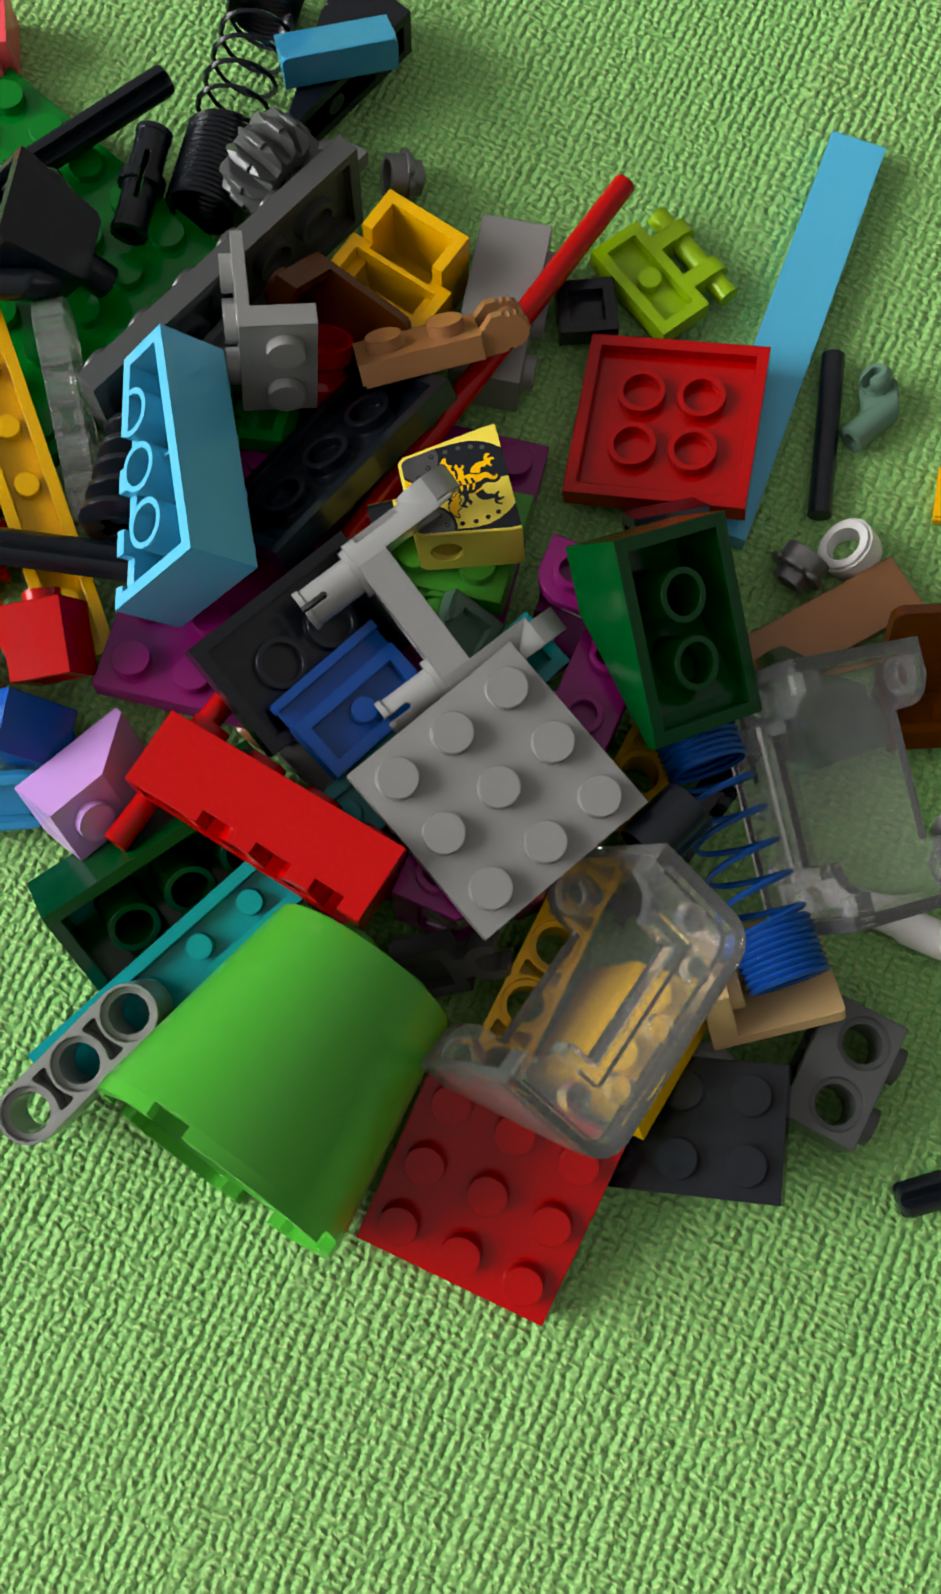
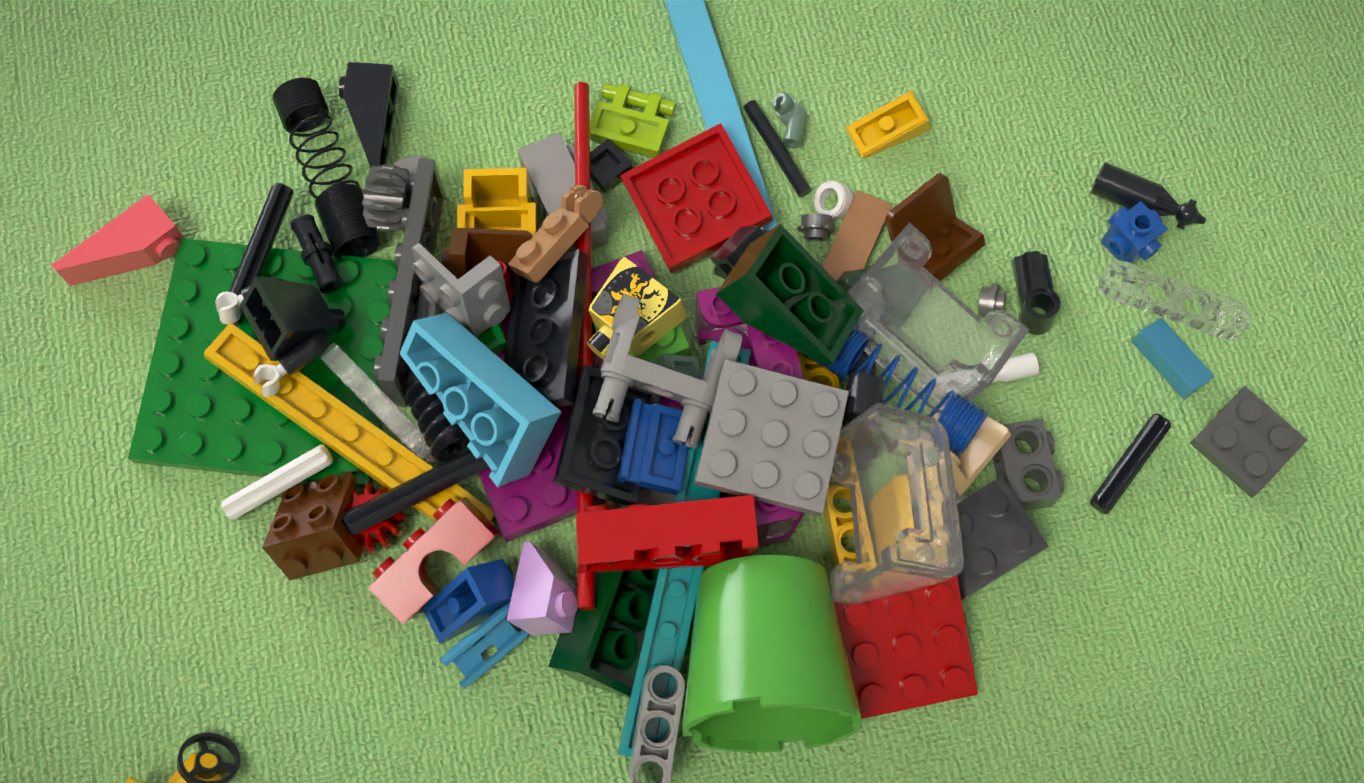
camera: 35 degrees left, 5 degrees down
dark azure slope [273,14,399,90] -> none
flat silver plate [381,147,424,202] -> none
dark grey plate [387,928,514,998] -> none

